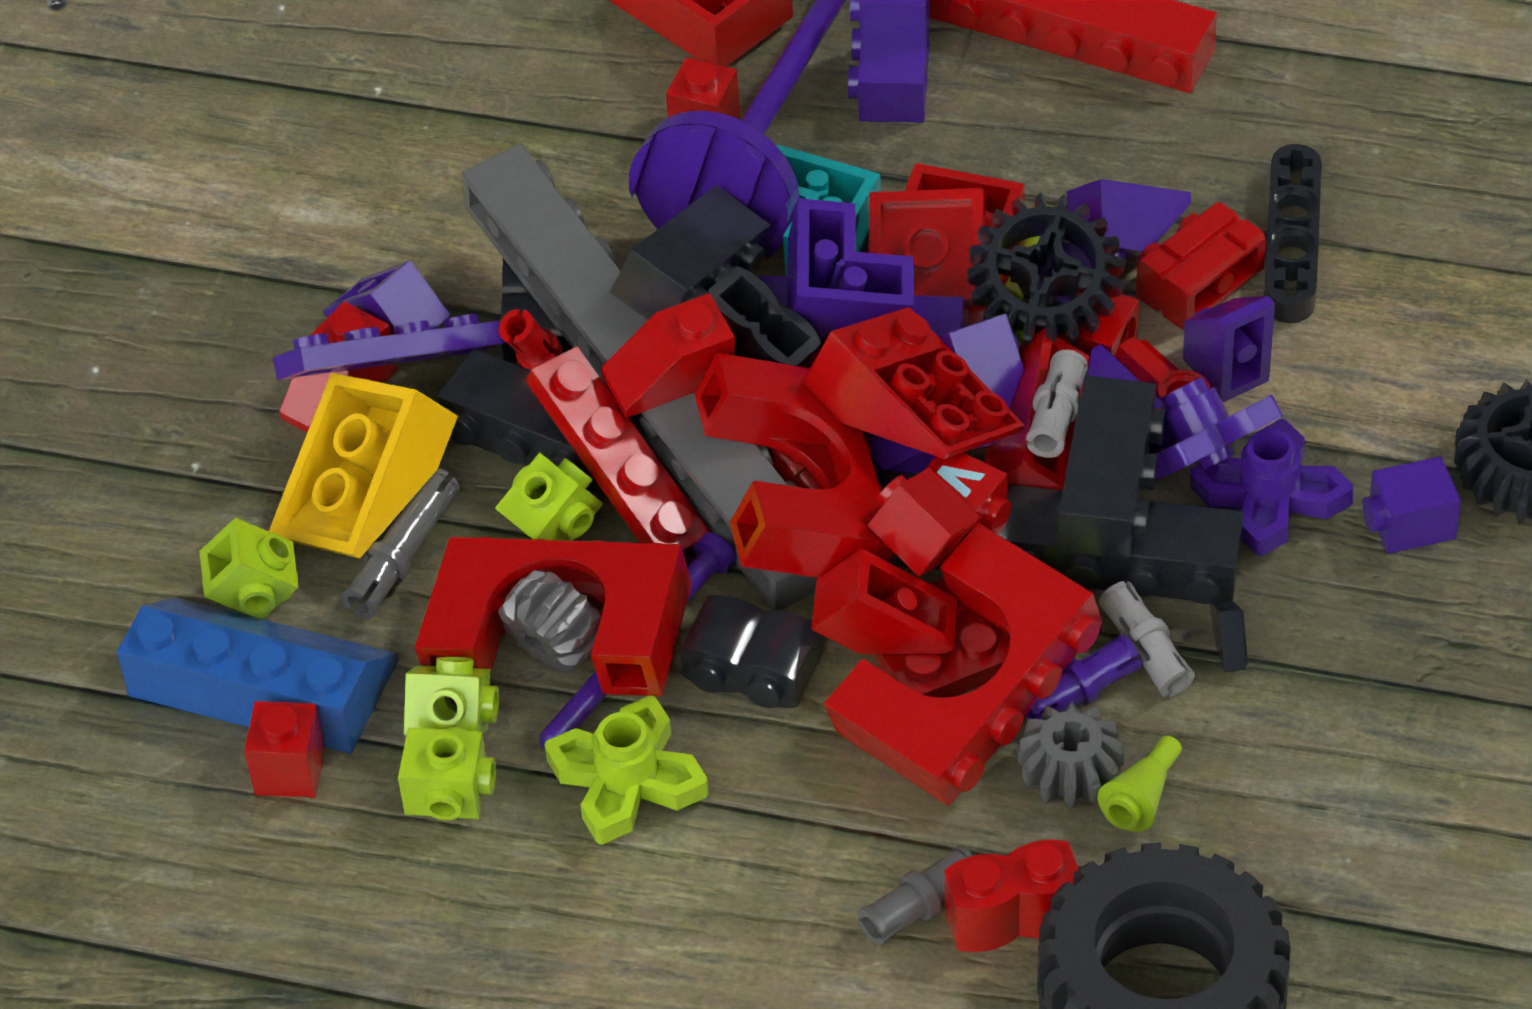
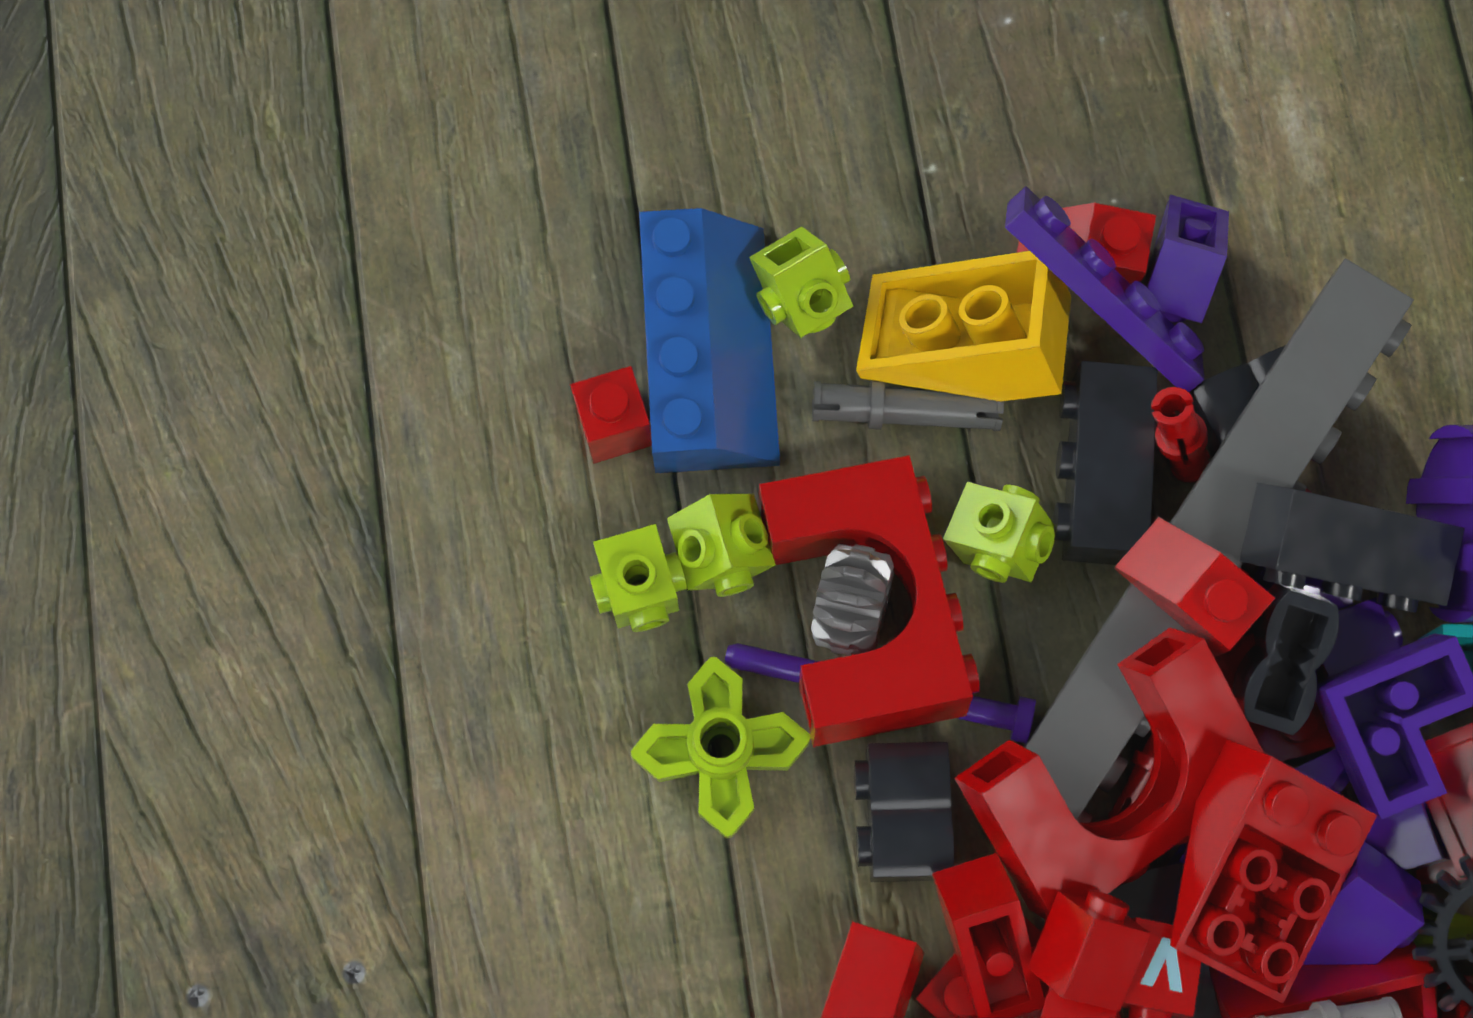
camera: 65 degrees right, 25 degrees up
red plate [525,346,711,555] -> none

